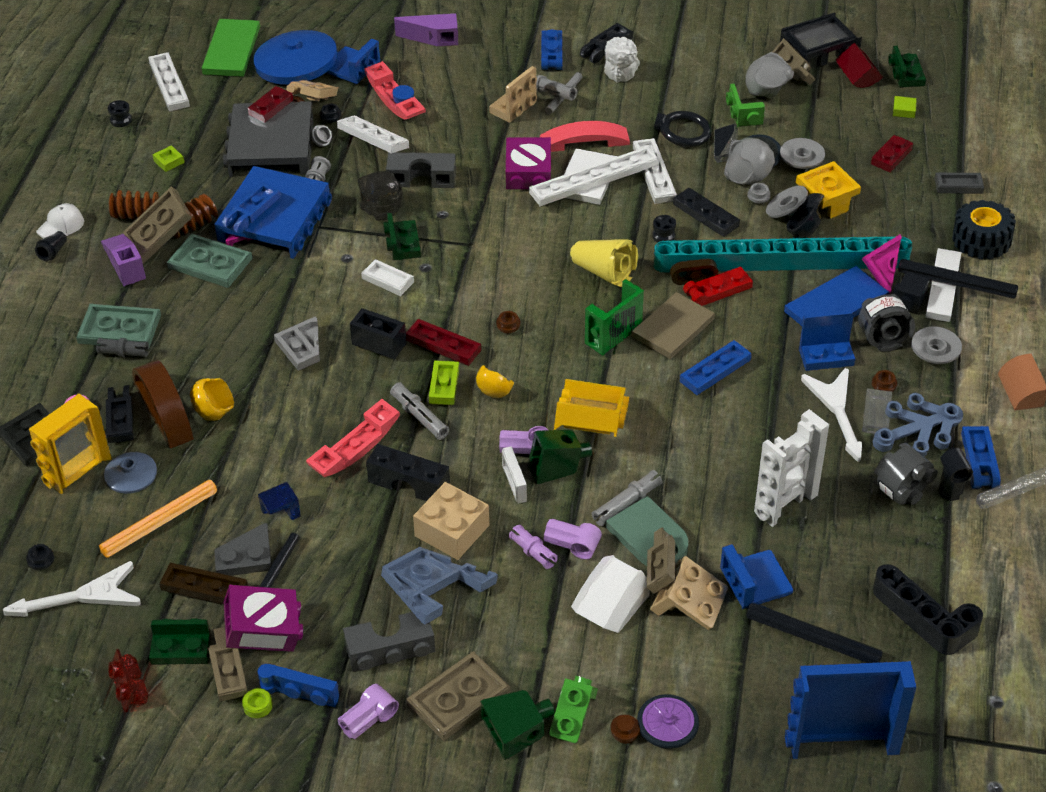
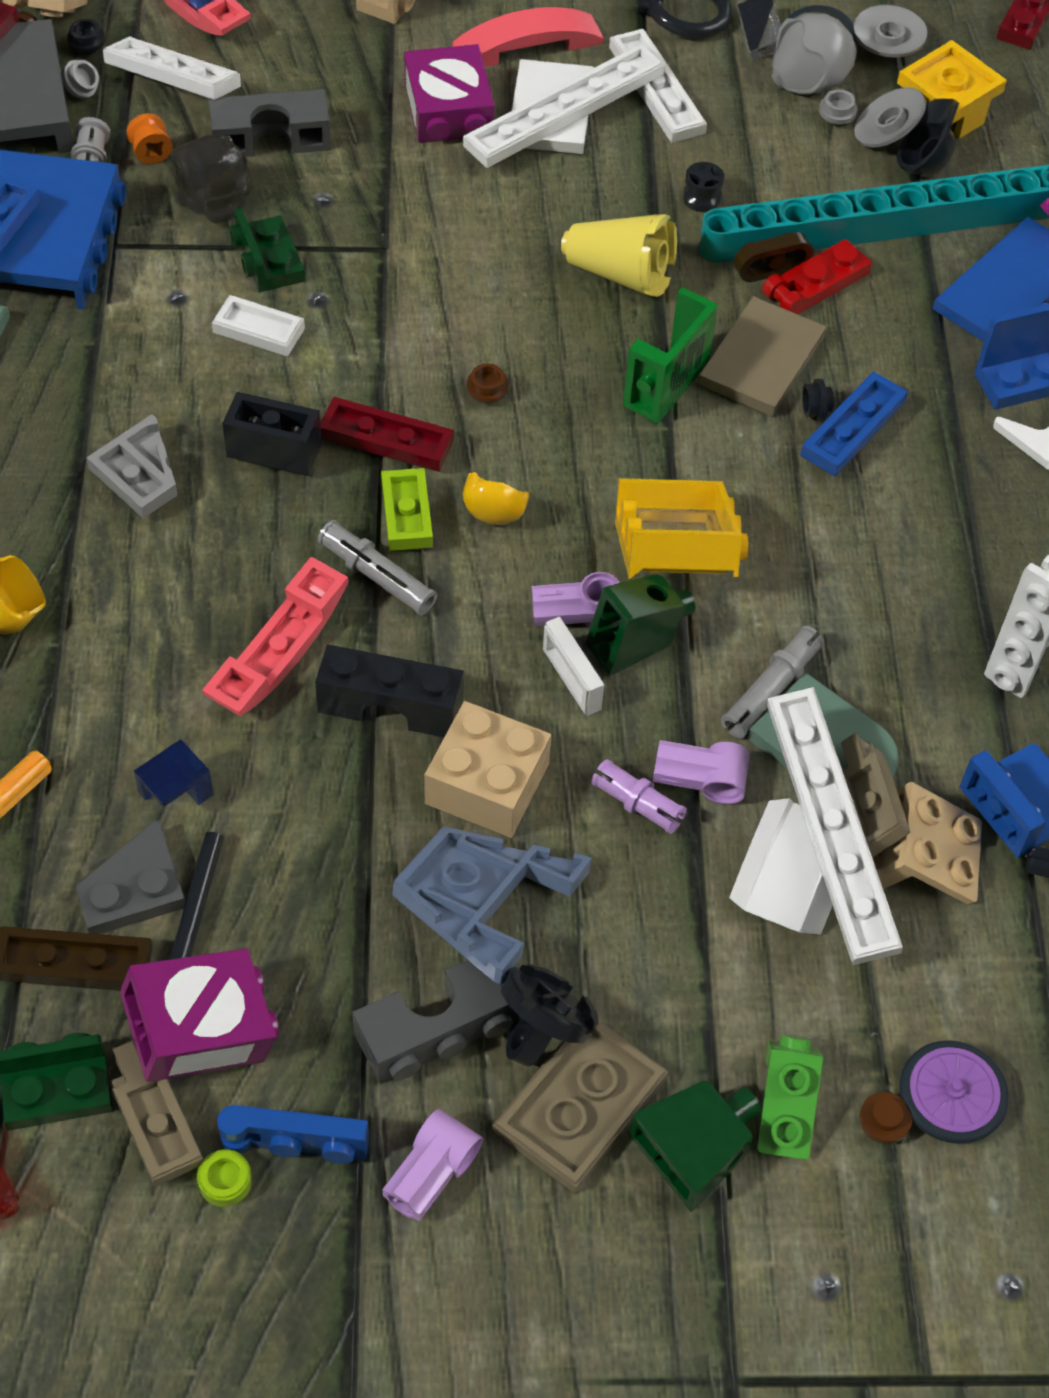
camera: 15 degrees left, 10 degrees up
black plate [673,188,740,237] -> none
none -> orange wheel [126,113,173,165]
none -> black tile [501,964,598,1067]
none -> white tile [767,687,903,965]
none -> black plate [802,378,834,421]

